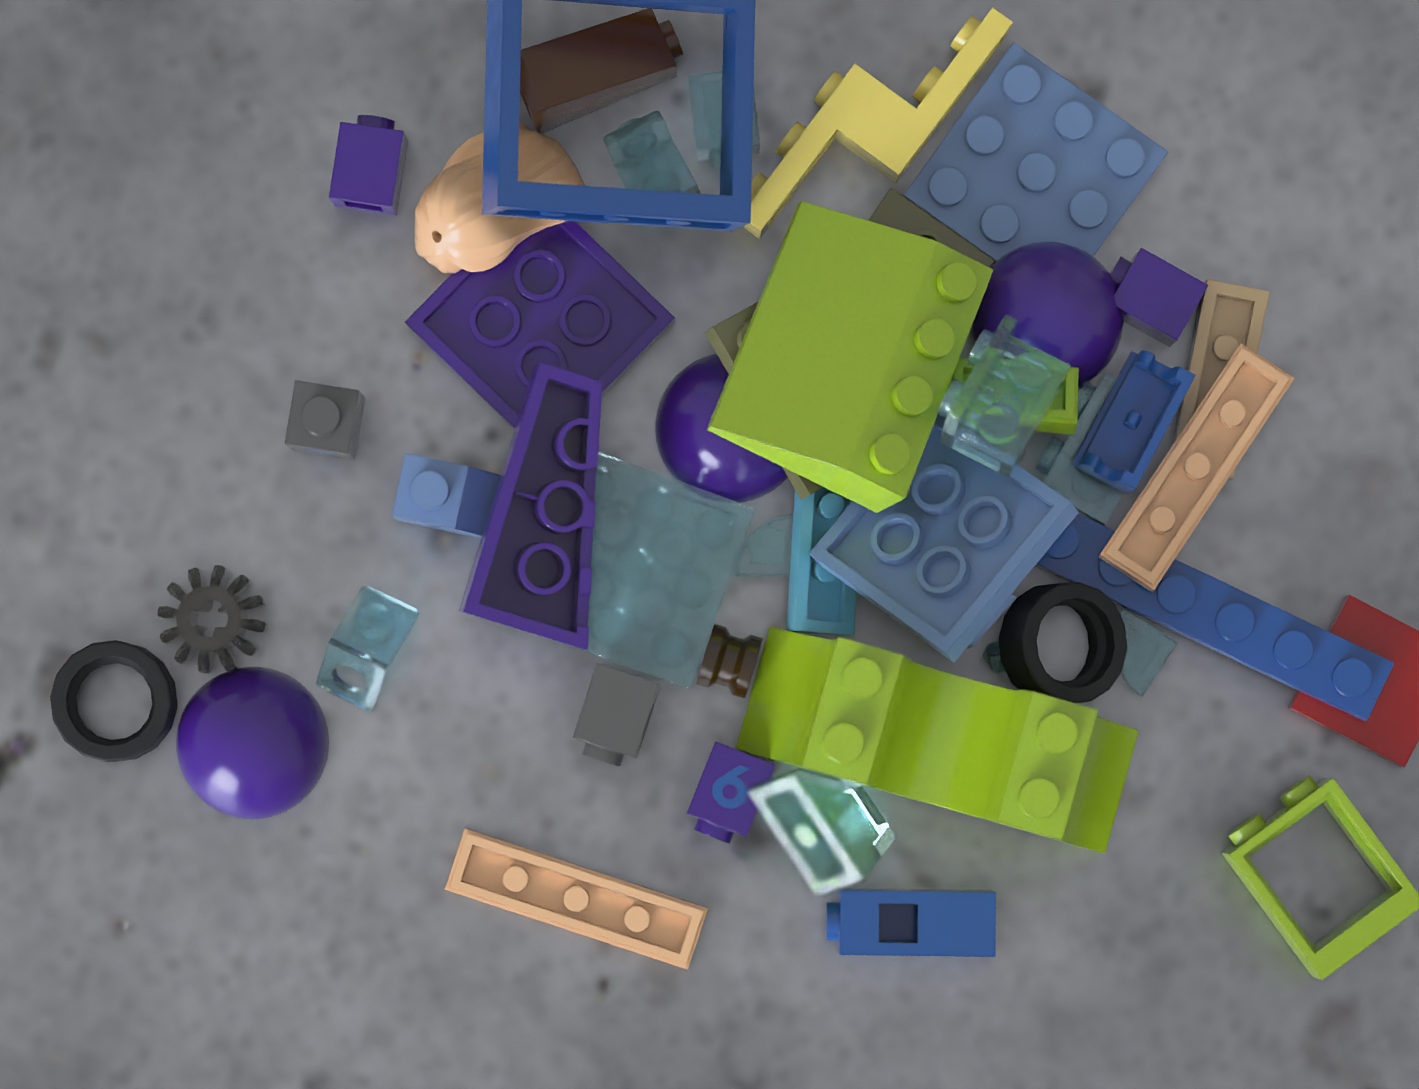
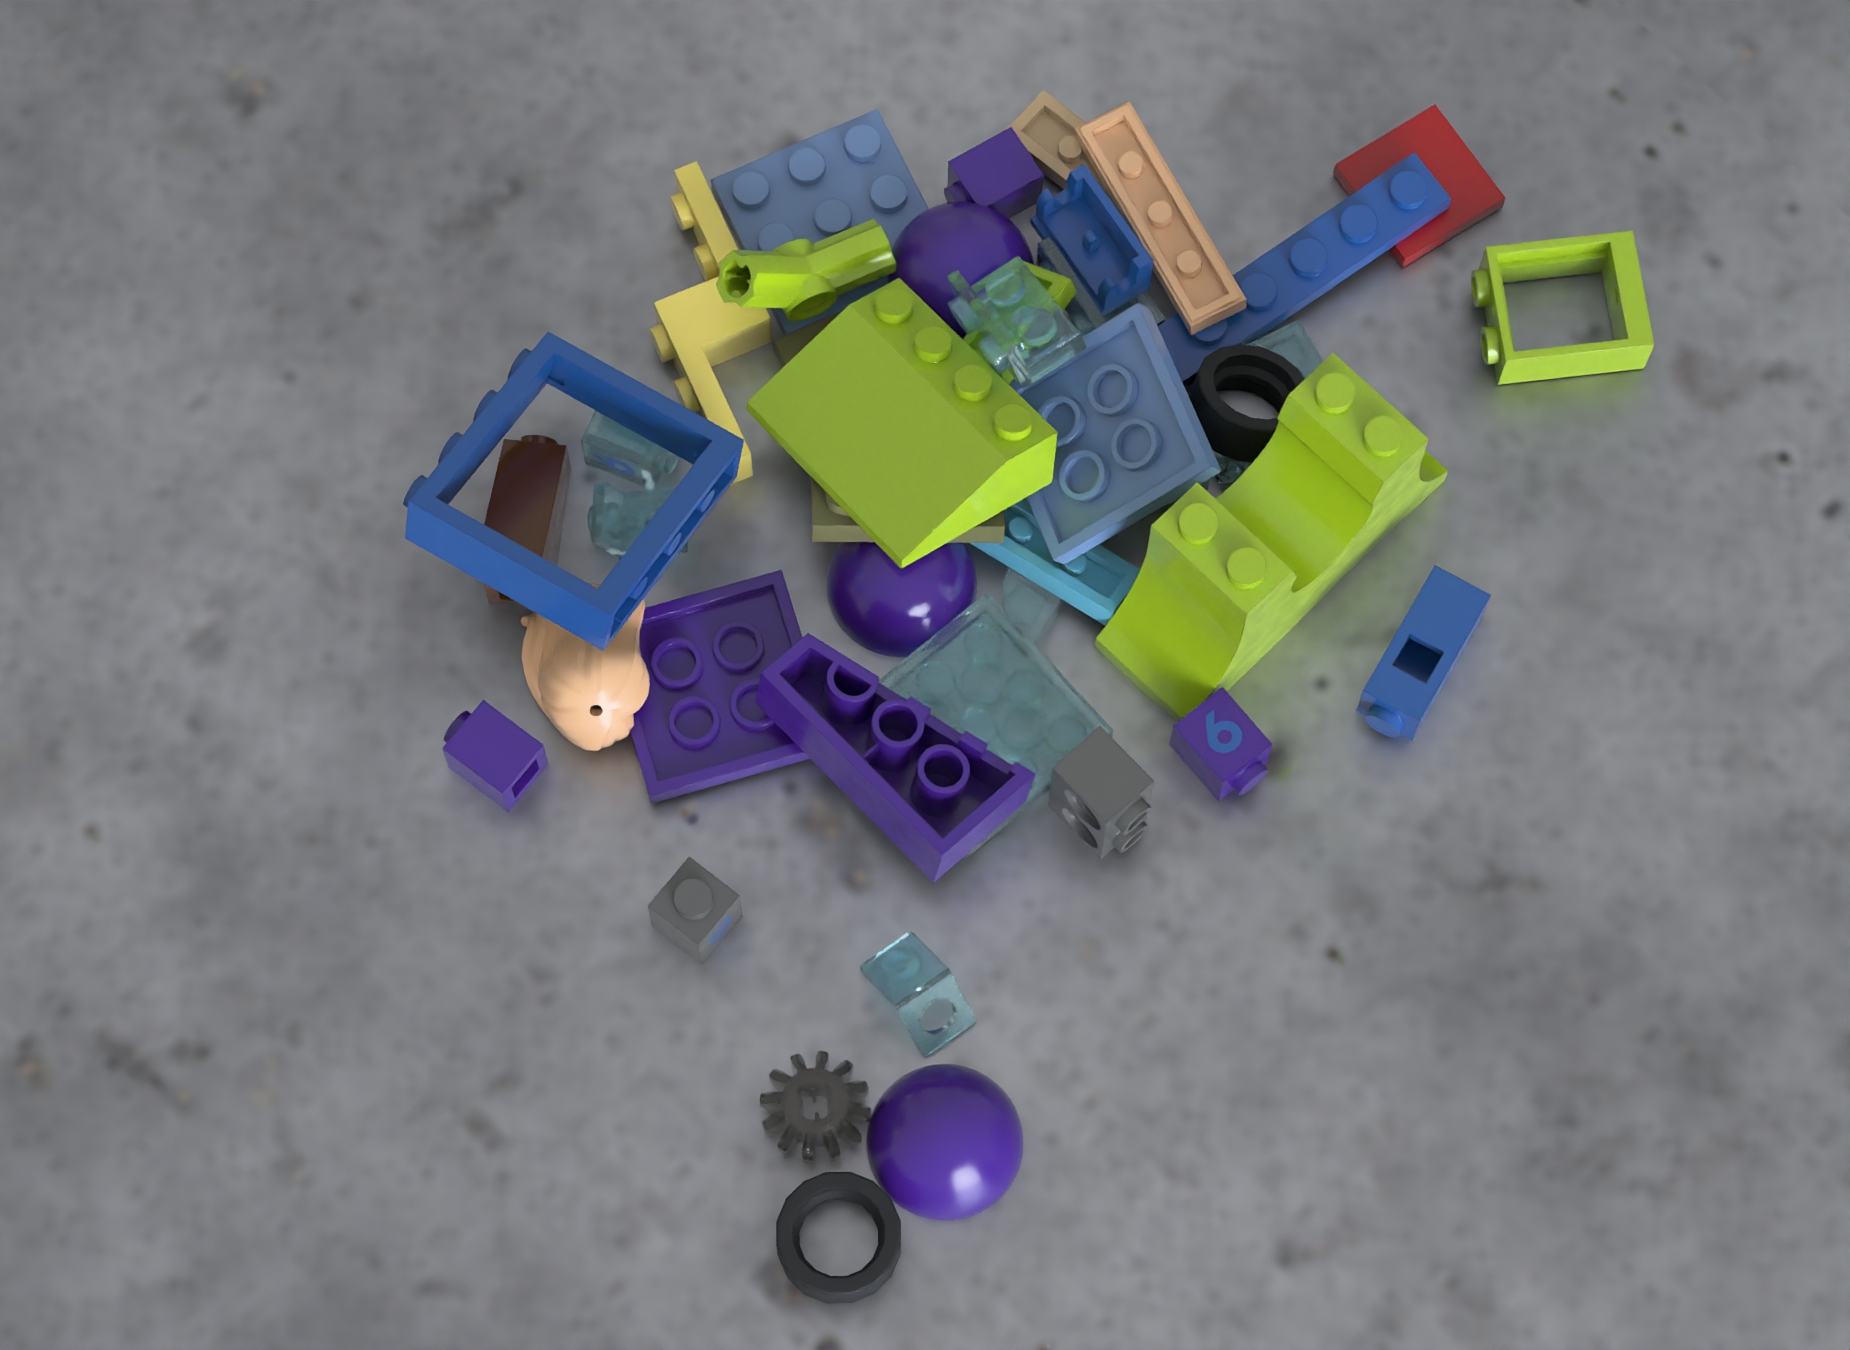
camera: 60 degrees left, 15 degrees down
medium blue slope [392,453,500,538] -> none
light nougat tile [445,828,708,970] -> none
dark brown wheel [696,624,763,699] -> none
clear light blue slope [747,768,896,896] -> none
none -> lime piece [716,219,896,322]

